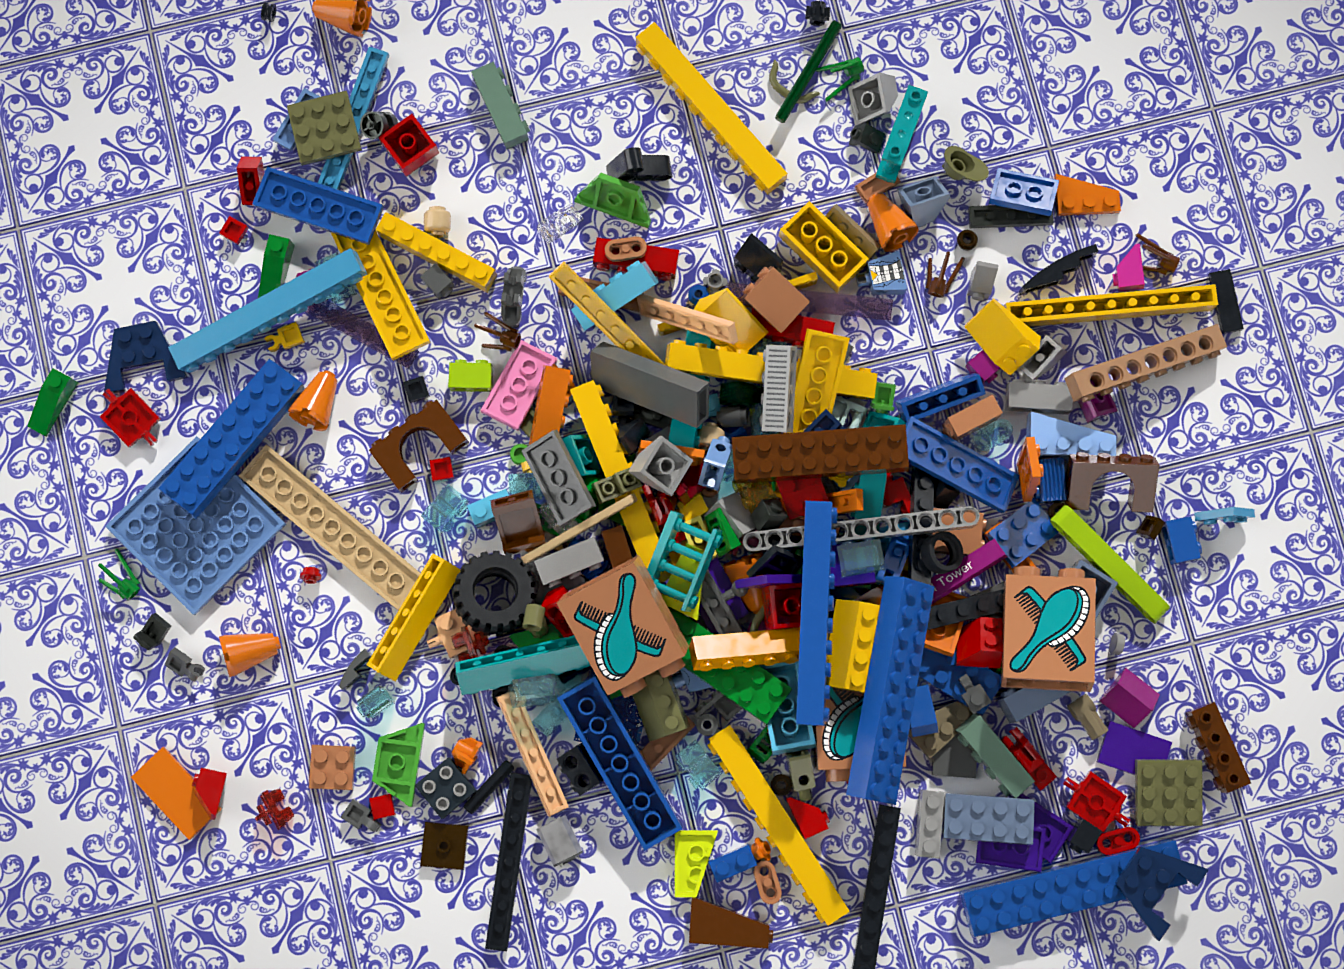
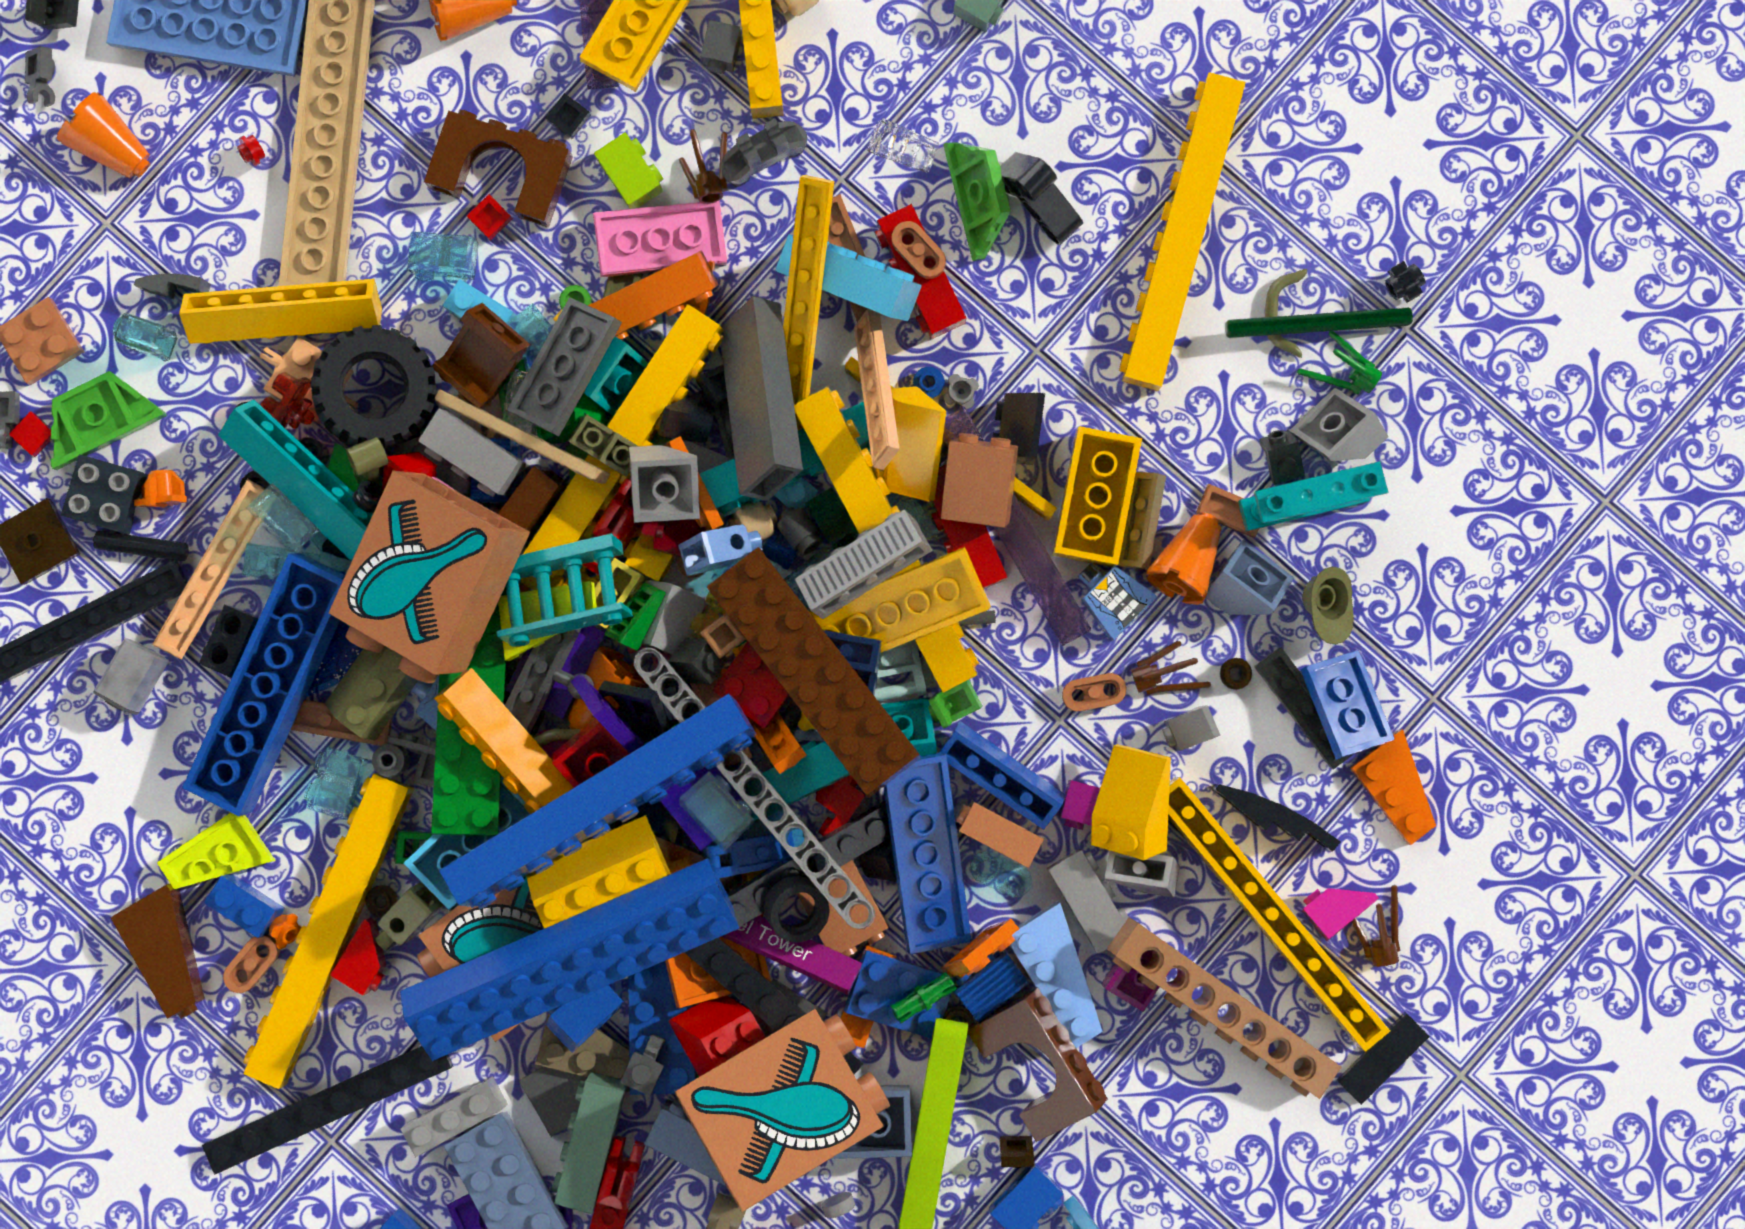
camera: 60 degrees right, 5 degrees up
none -> black bush [352,481,384,513]
none -> medium nougat slope [700,613,746,659]
none -> green pin [890,972,956,1024]
none -> nougat plate [1062,673,1126,712]

